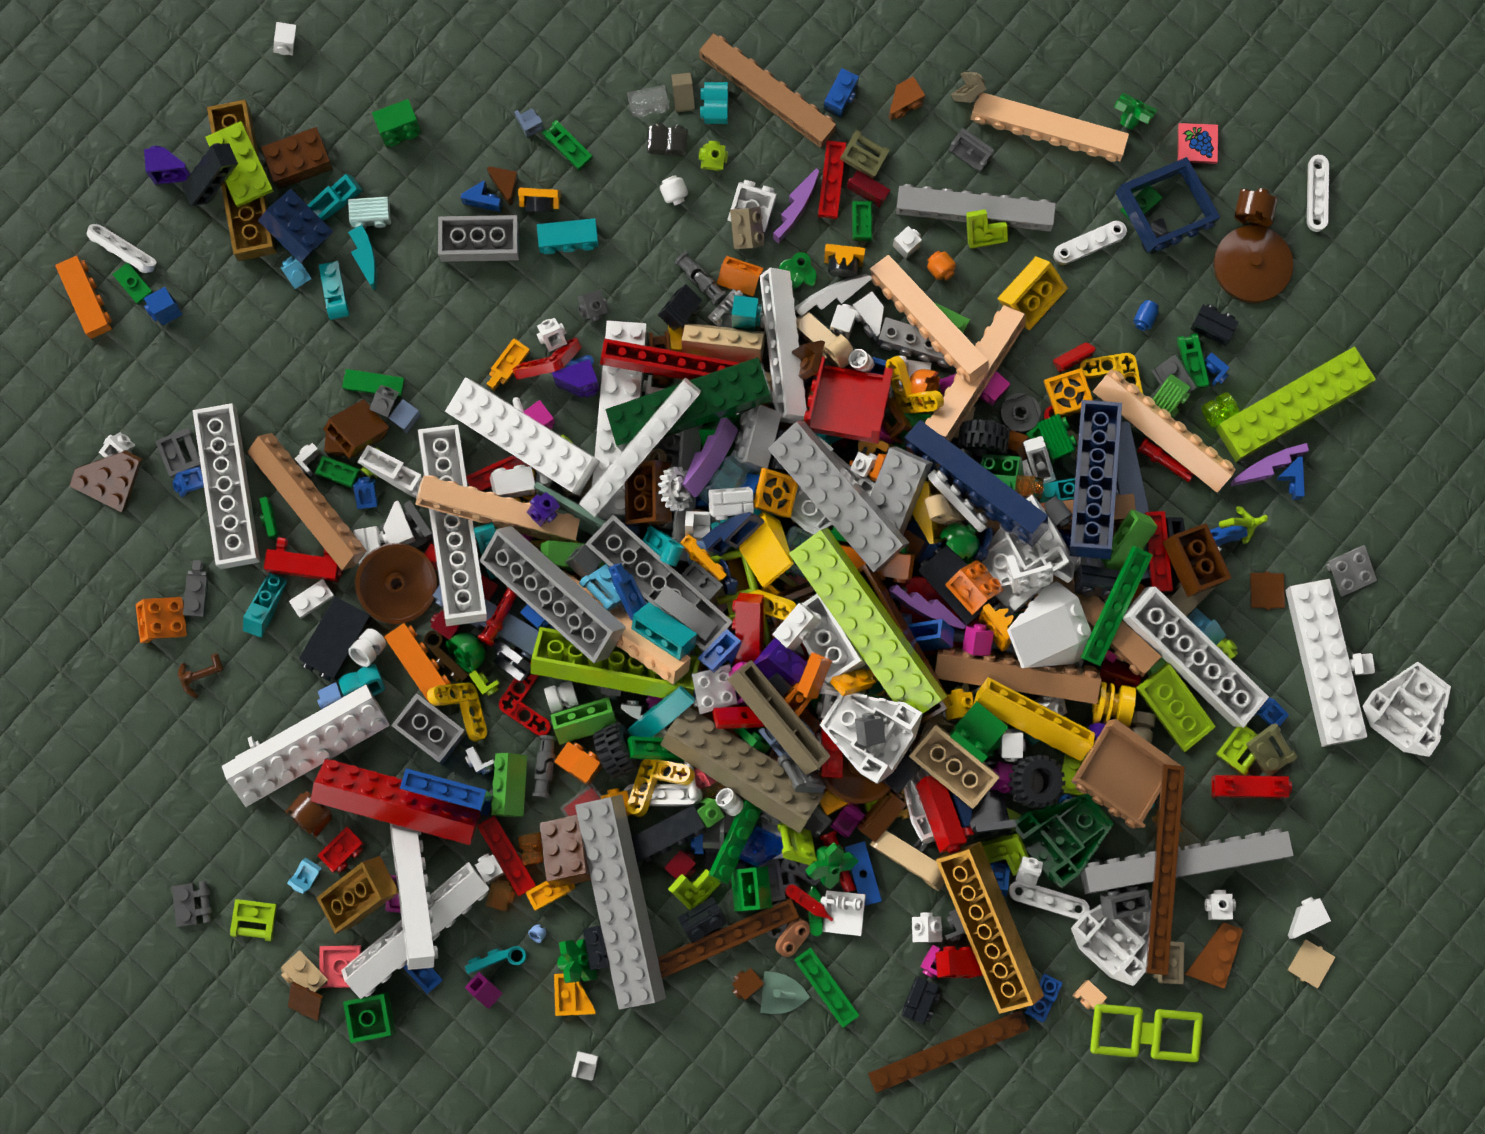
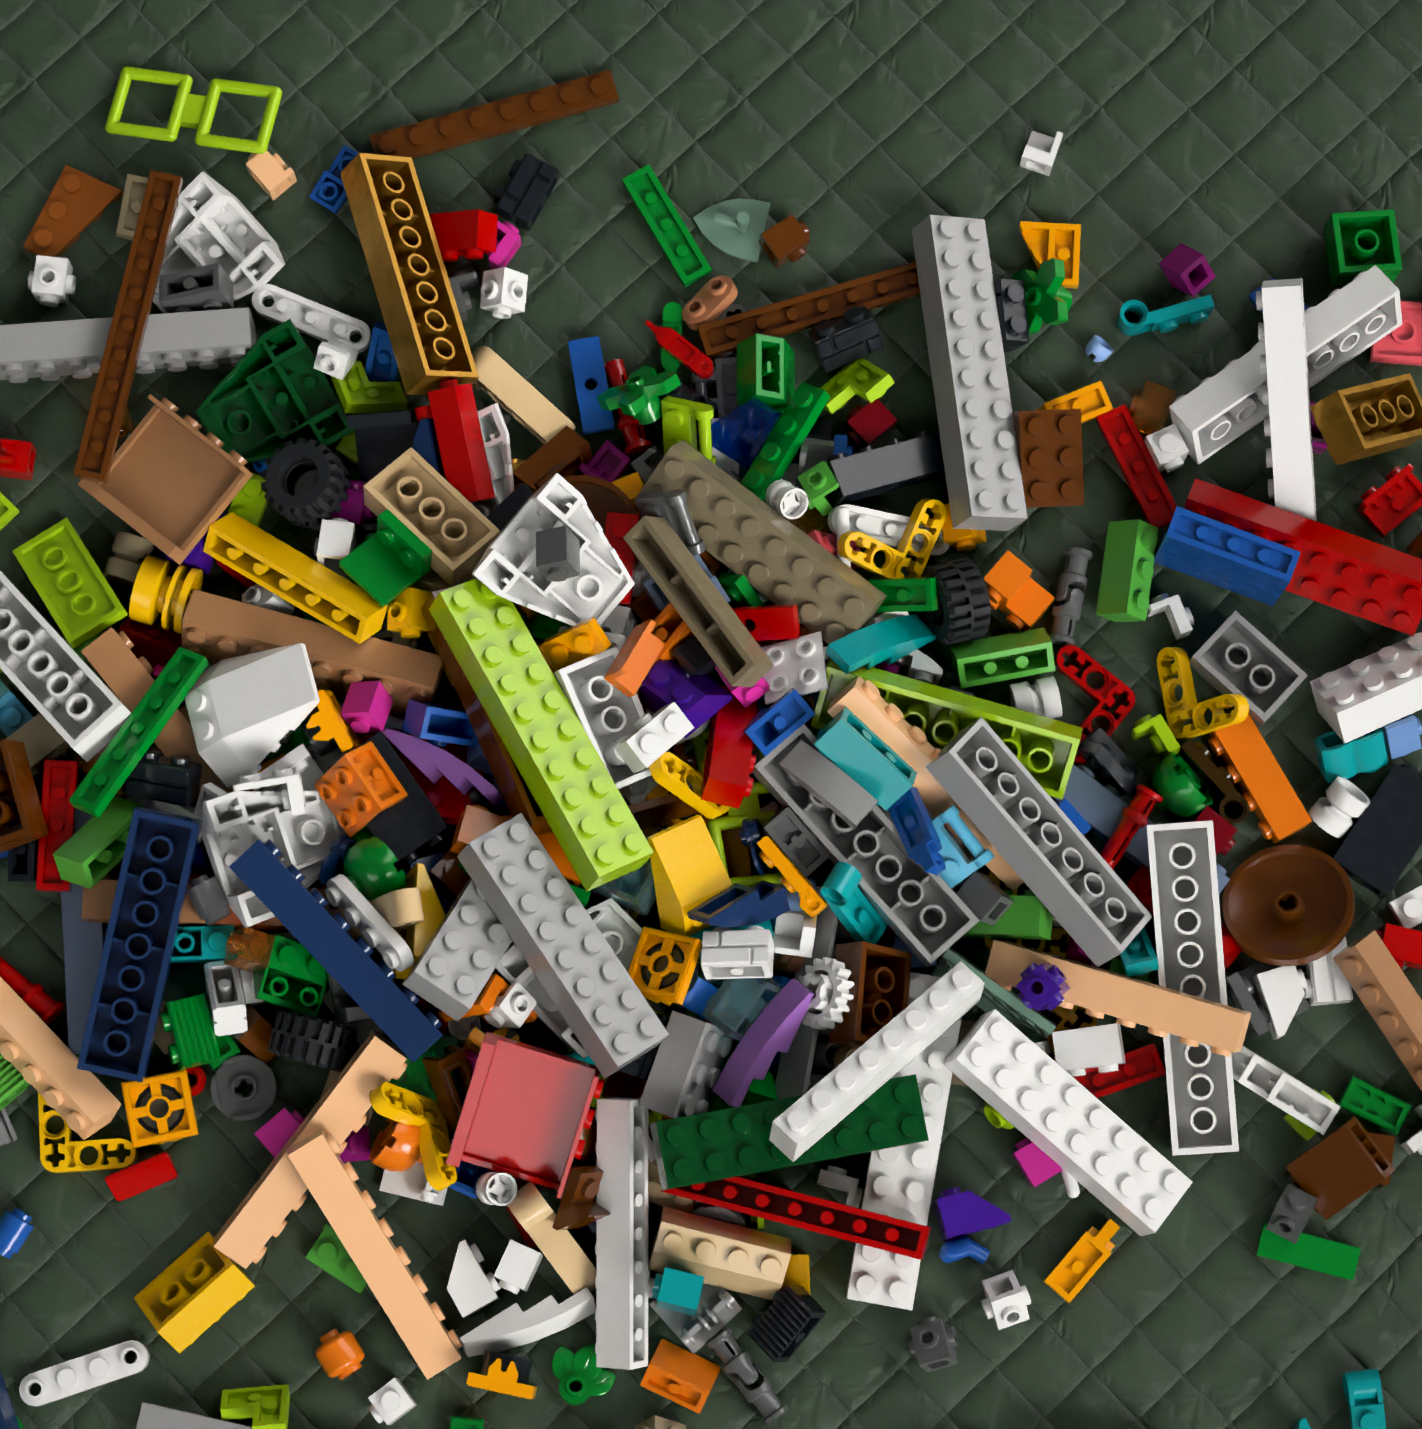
camera: 175 degrees left, 0 degrees up
blue bracket [353,477,378,509] -> none
sand blue panel [389,399,421,434] -> none
red beam [512,338,581,379] -> none
clear orange wheel [518,832,544,866] -> none
clear tile [560,783,601,817] -> none
reddish brown window [649,331,673,386] -> none
white hinge [821,890,866,936] -> none
light grey brick [878,317,953,368] -> none

